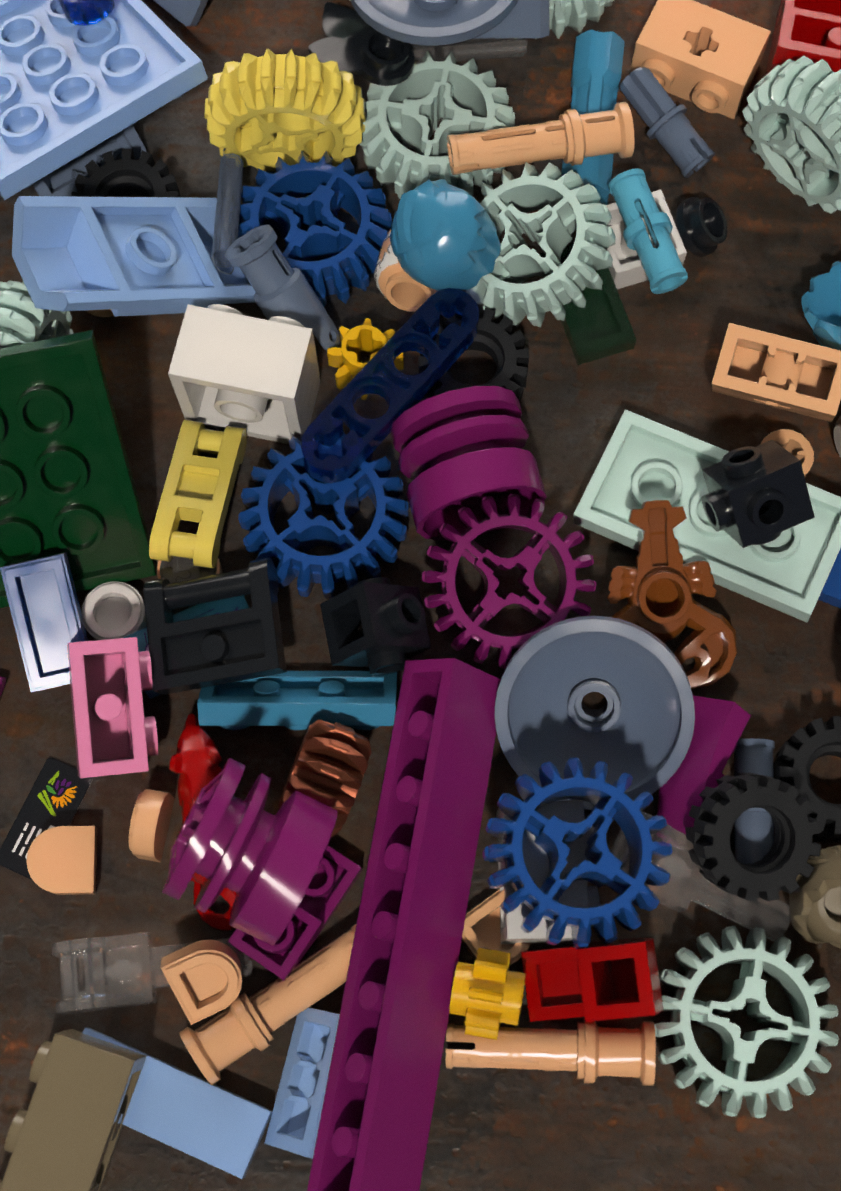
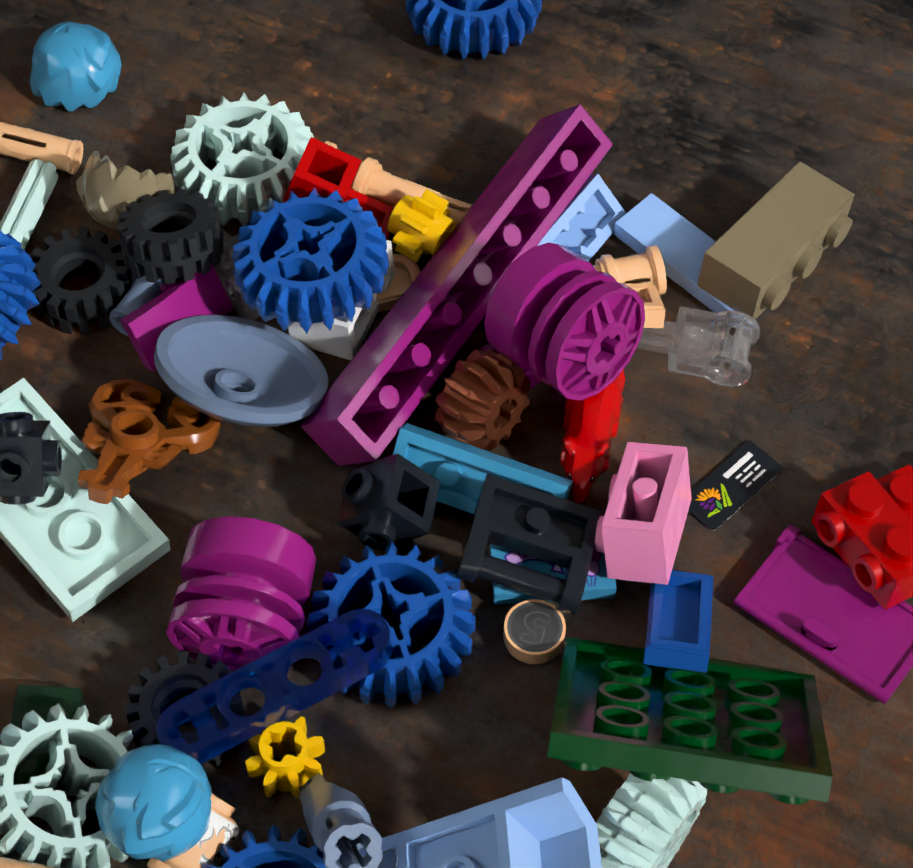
camera: 160 degrees left, 15 degrees down
light nougat tile [27,826,97,895] -> none
white tile [81,581,147,640] -> none
light nougat tile [128,789,175,863] -> none
light yellow plate [149,419,247,568] -> none
white brick [168,304,321,447] -> none
magenta gear [421,494,596,668] -> none

